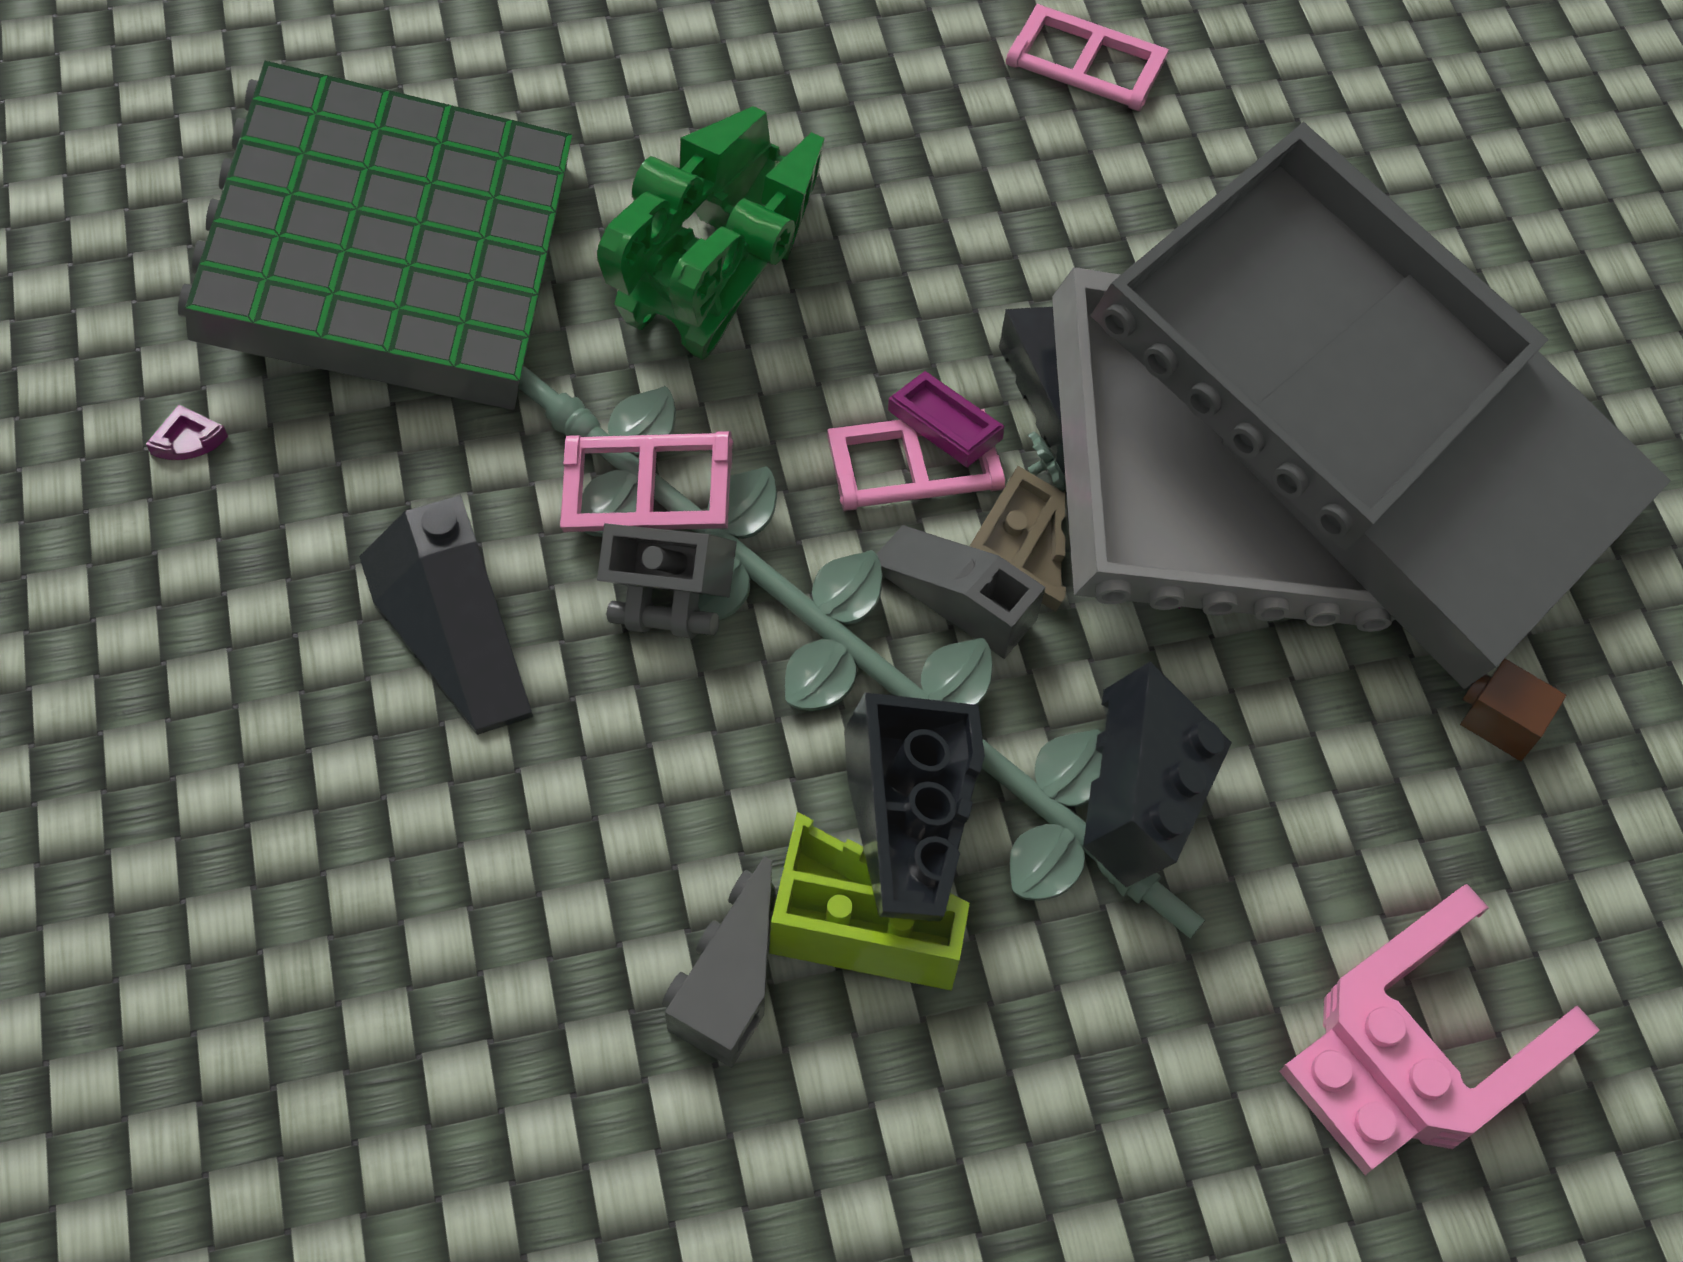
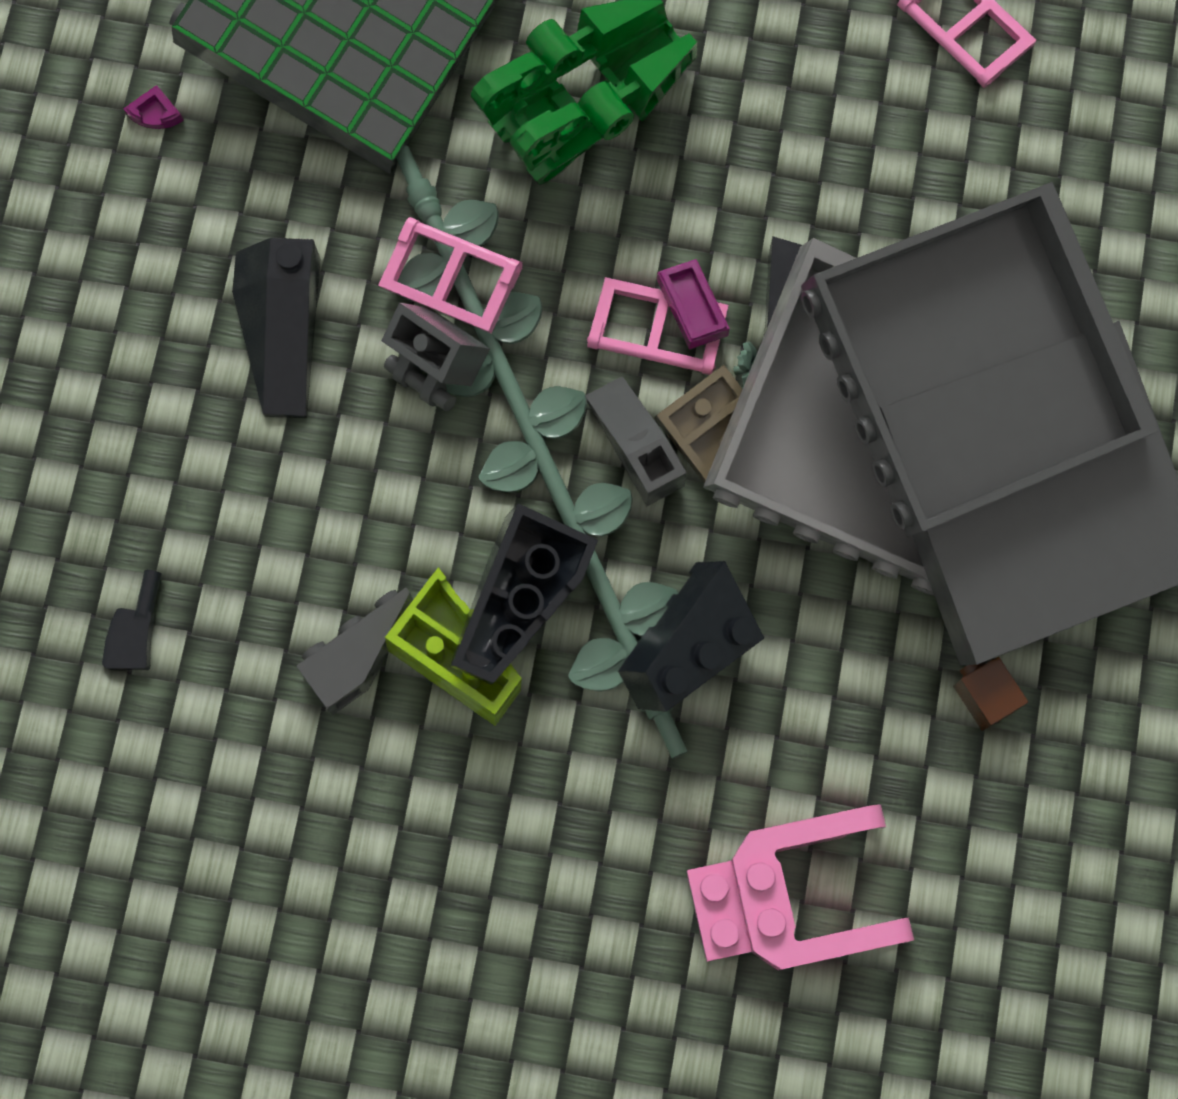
camera: 30 degrees right, 15 degrees up
none -> black piece [102,570,162,670]

